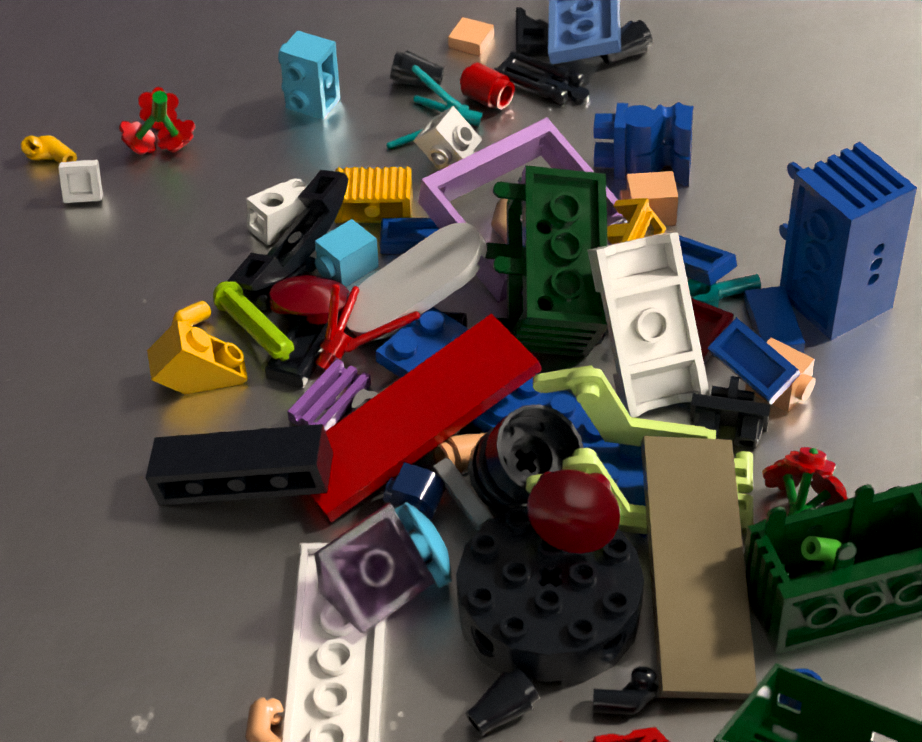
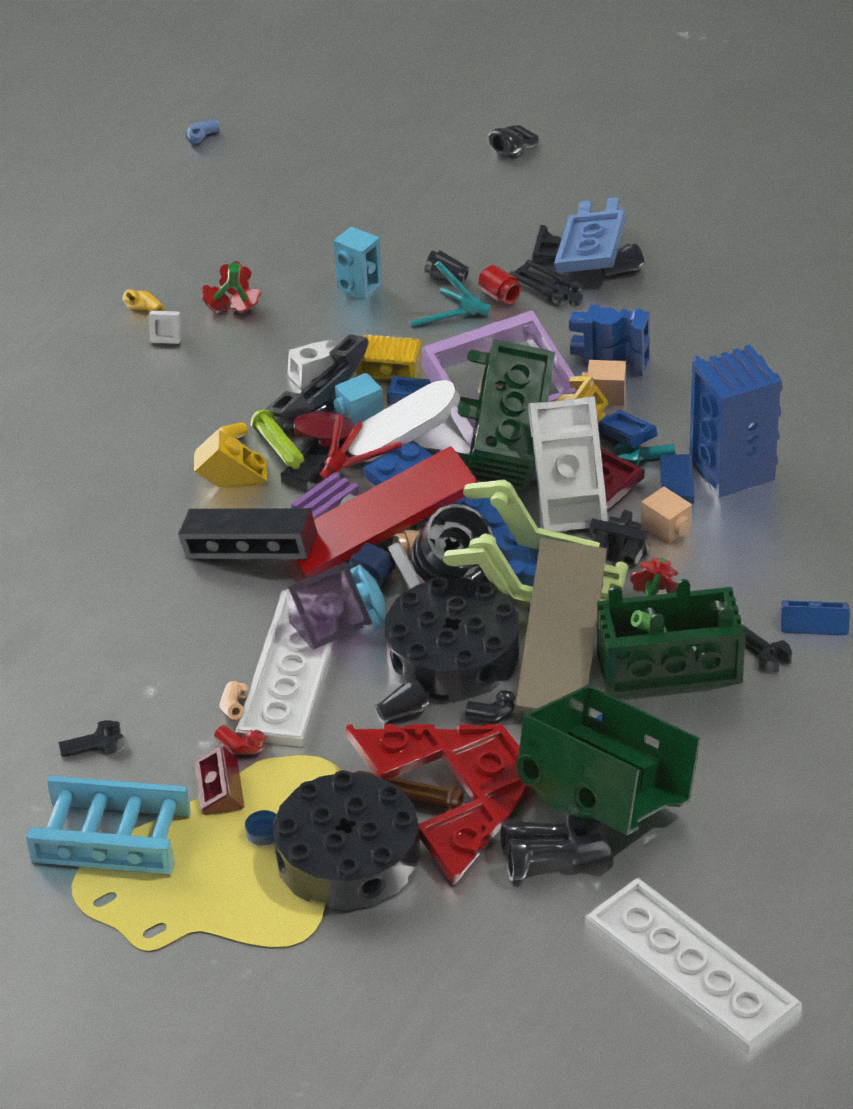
camera: 10 degrees right, 5 degrees down
white brick [413,106,482,170] -> none
light nougat tile [448,17,494,56] -> none
dark red dish [527,470,620,553] -> none
blue tile [708,317,800,405] -> none

